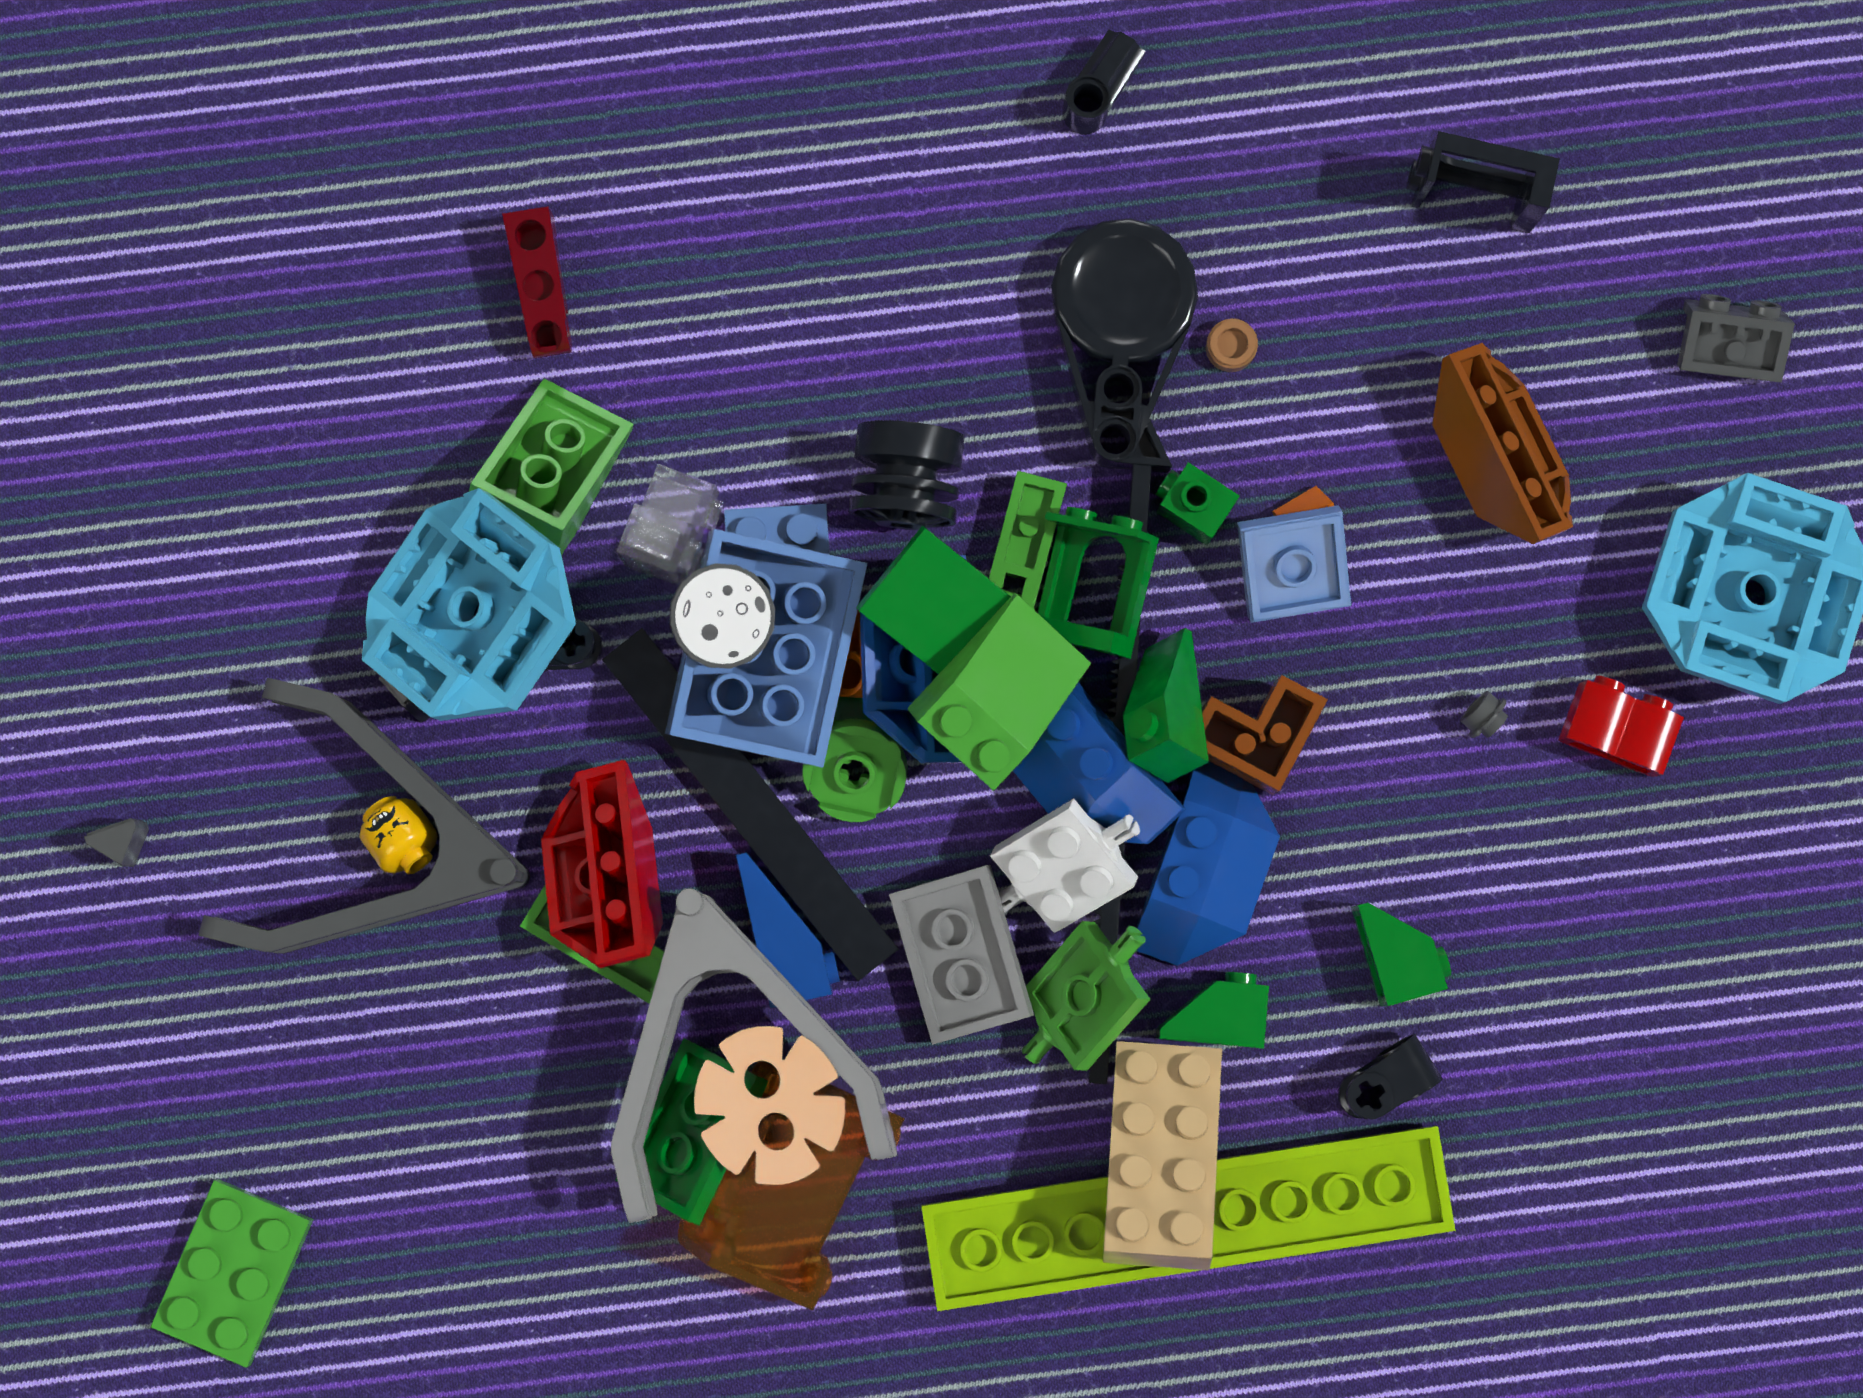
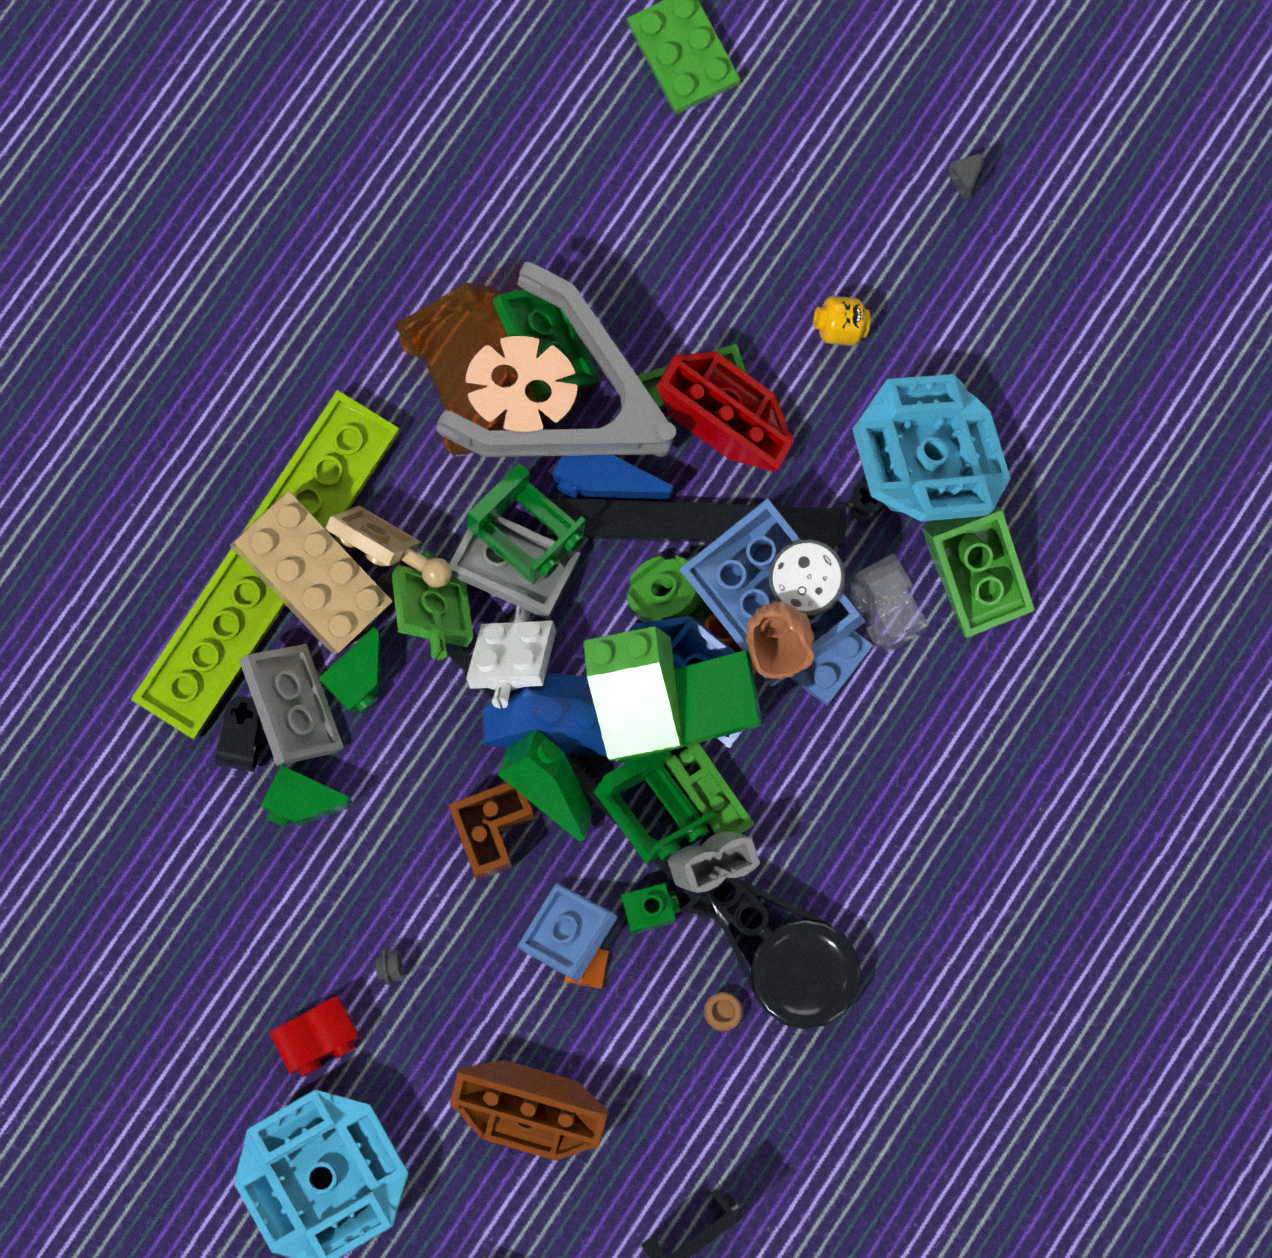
camera: 135 degrees right, 5 degrees down
dark grey piece [198,678,530,954] -> none
dark red leg [502,206,572,359] -> none
black wheel [848,420,965,530] -> none
black piece [1063,29,1145,135] -> none
blue wedge [1136,762,1280,966] -> none
none -> light grey plate [239,644,344,766]
none -> tan plate [325,505,452,588]
none -> green panel [467,463,586,585]
none -> light grey brick [667,831,760,892]
none -> nougat hair [745,601,814,680]

